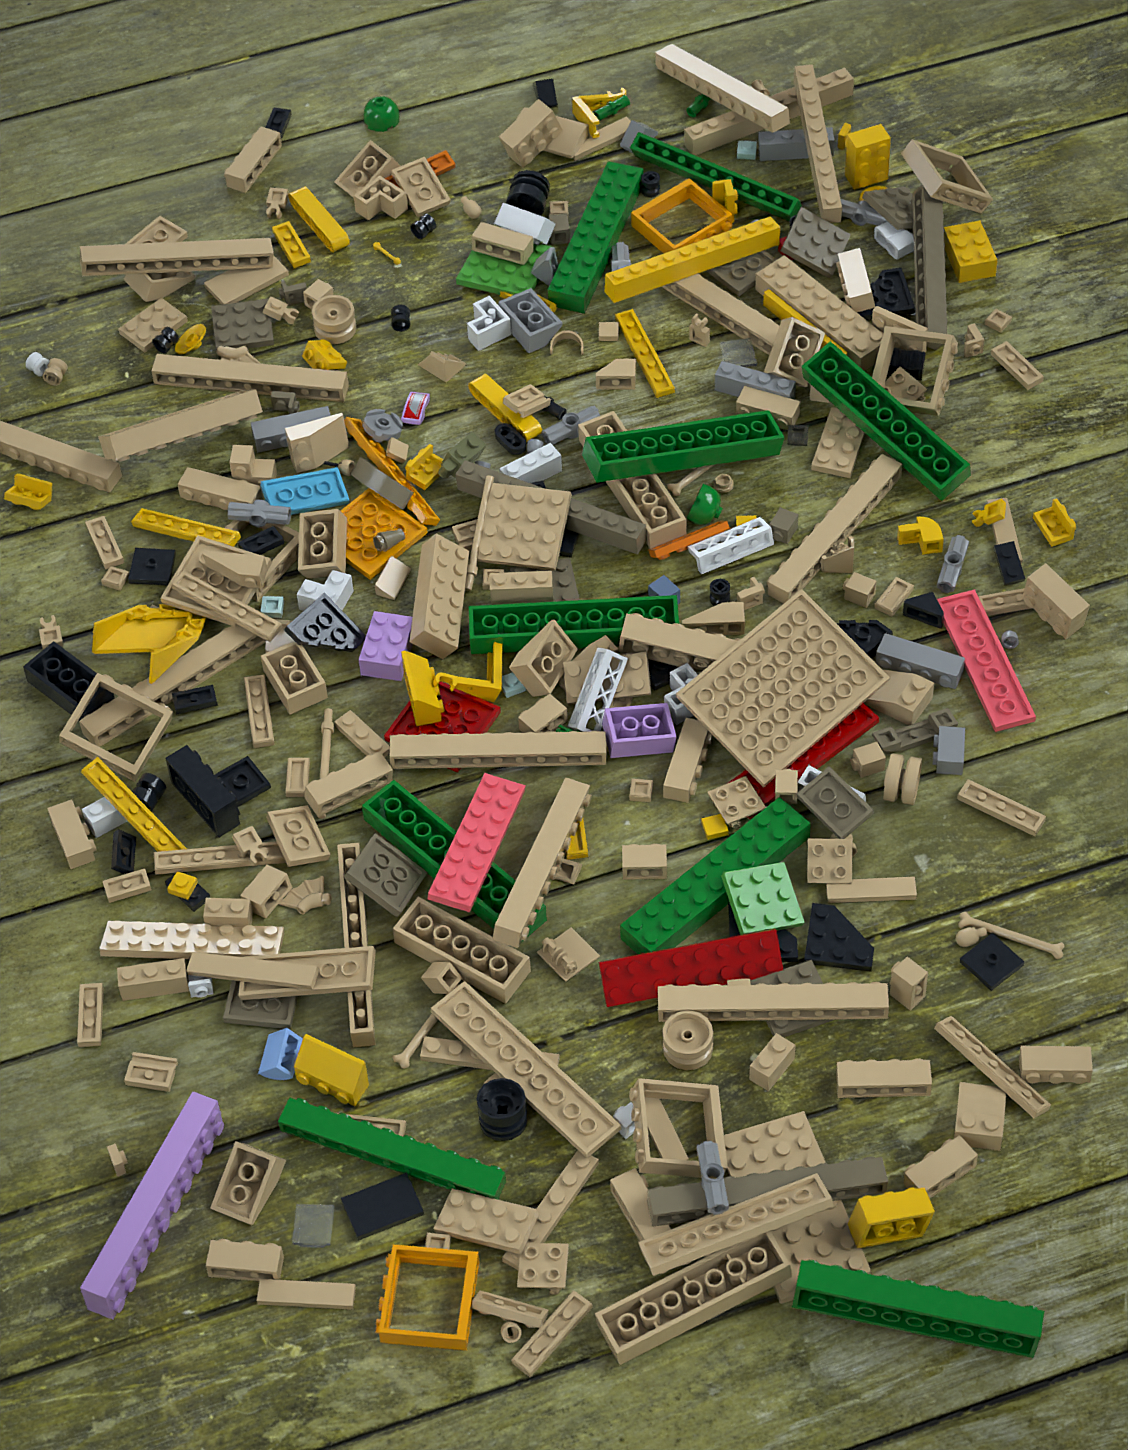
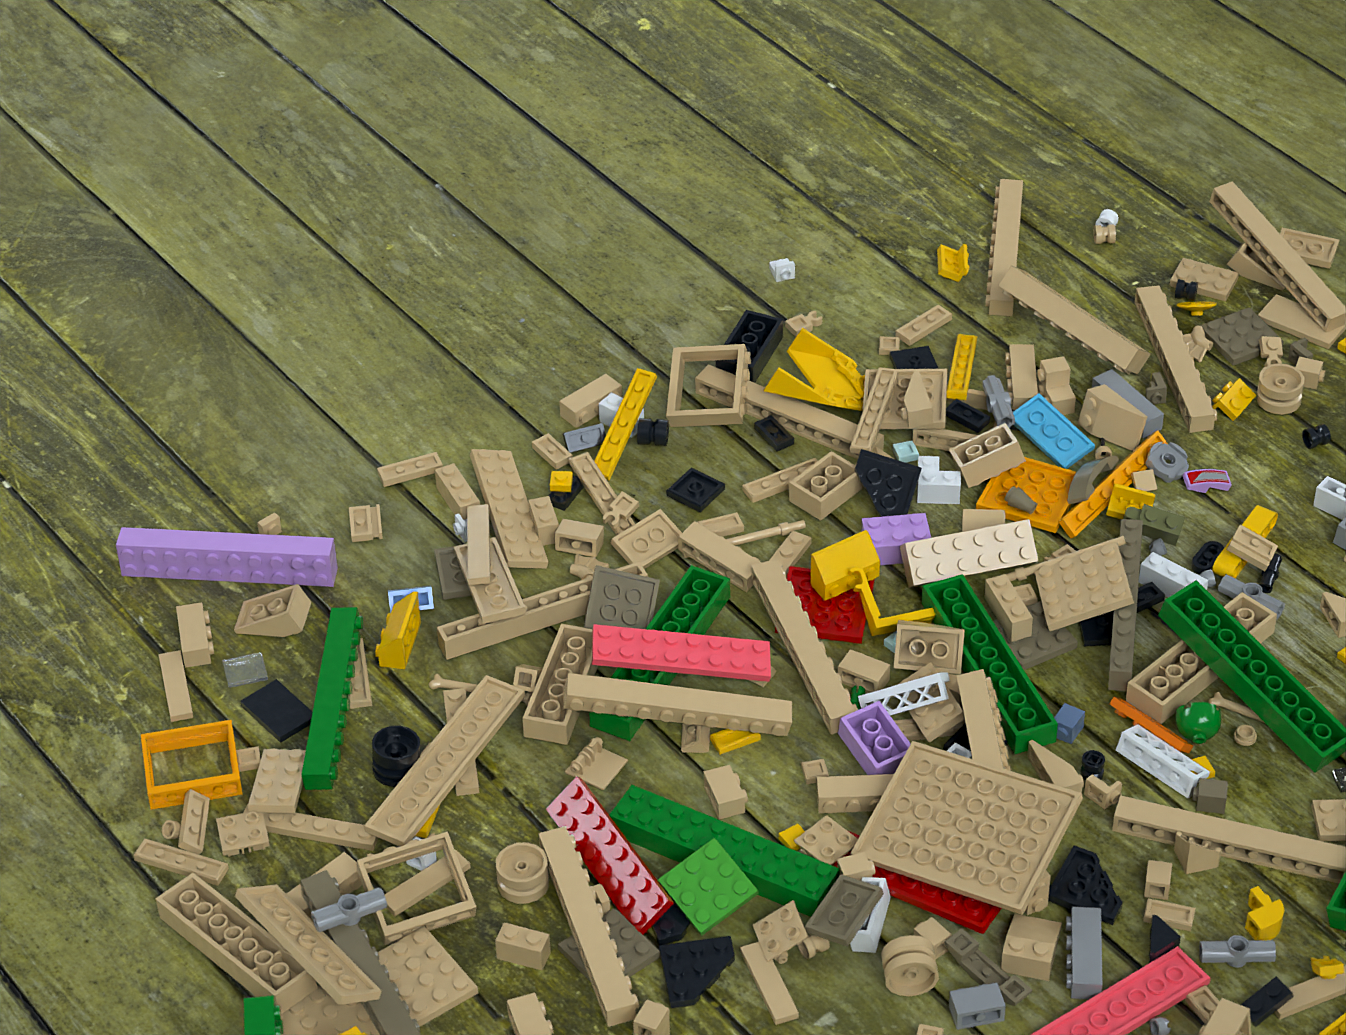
camera: 70 degrees right, 10 degrees down
black brick [165,745,240,838] -> none
tan slope [418,351,466,382] -> none

